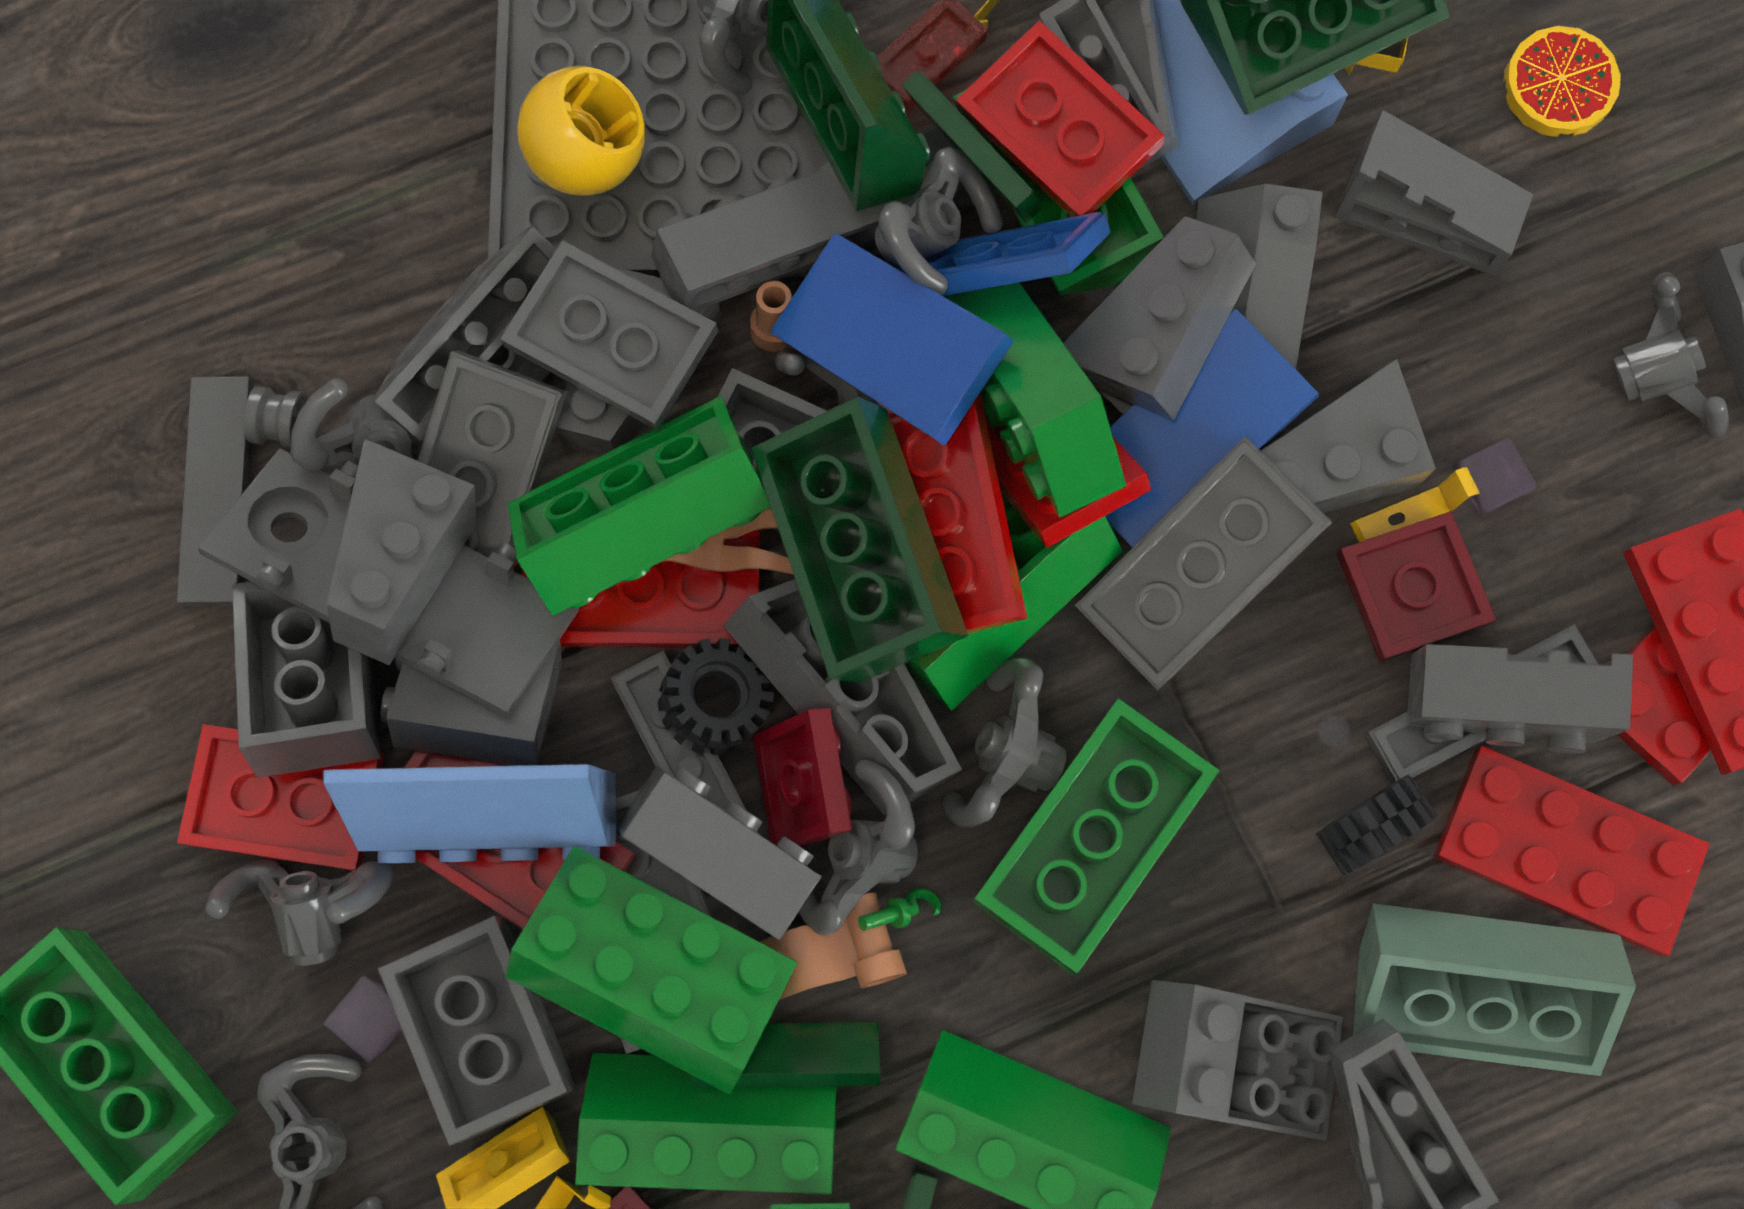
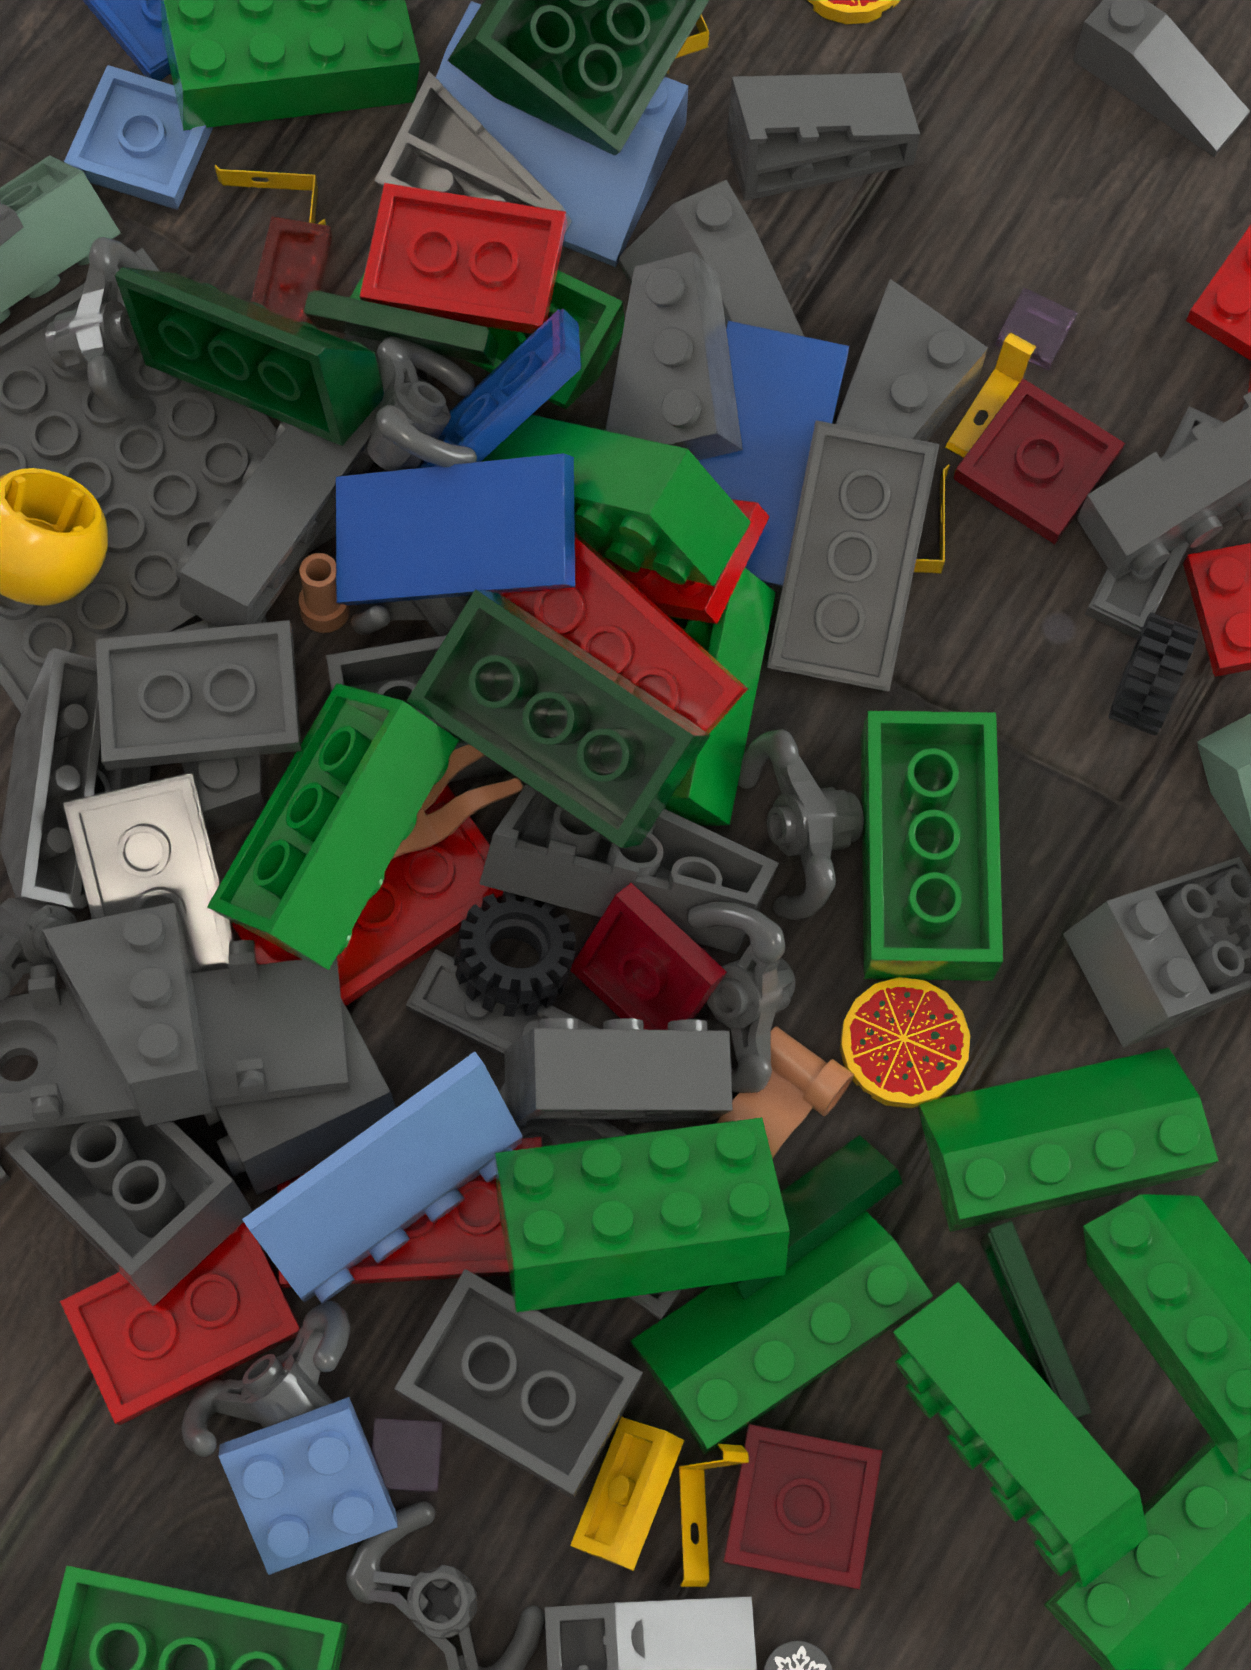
camera: 40 degrees left, 5 degrees down
green hand [858,888,941,931] -> none
dark grey piece [1612,272,1729,439] -> none
none -> medium blue plate [218,1397,398,1575]
none -> tile [839,977,970,1108]
none -> yellow piece [914,465,950,573]

